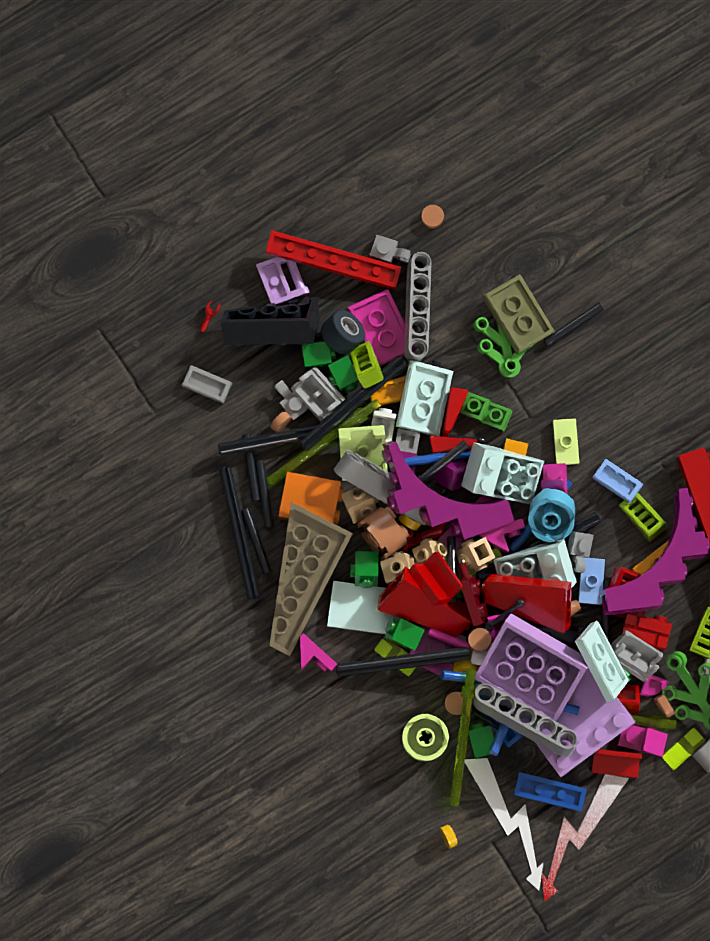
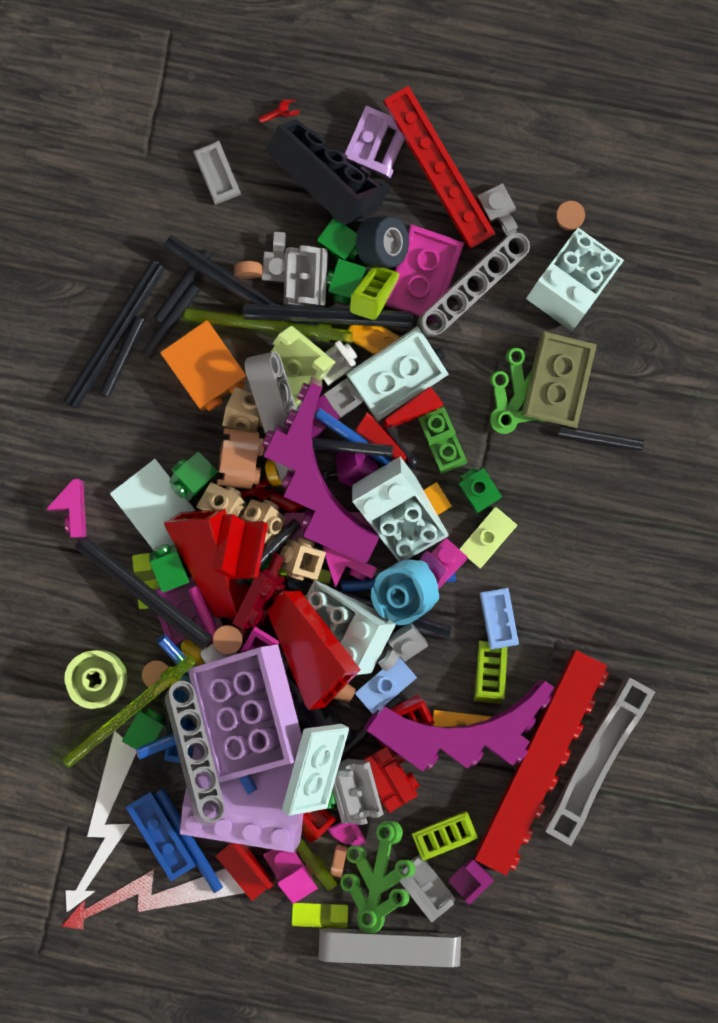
camera: 50 degrees right, 5 degrees up
dark tan wing [269,502,353,656] -> none
yellow tile [440,824,458,849] -> none
black hinge [484,599,524,631] -> none
none -> blue bar [154,788,223,893]
none -> green brick [458,467,502,514]
none -> light aqua slope [526,228,624,332]

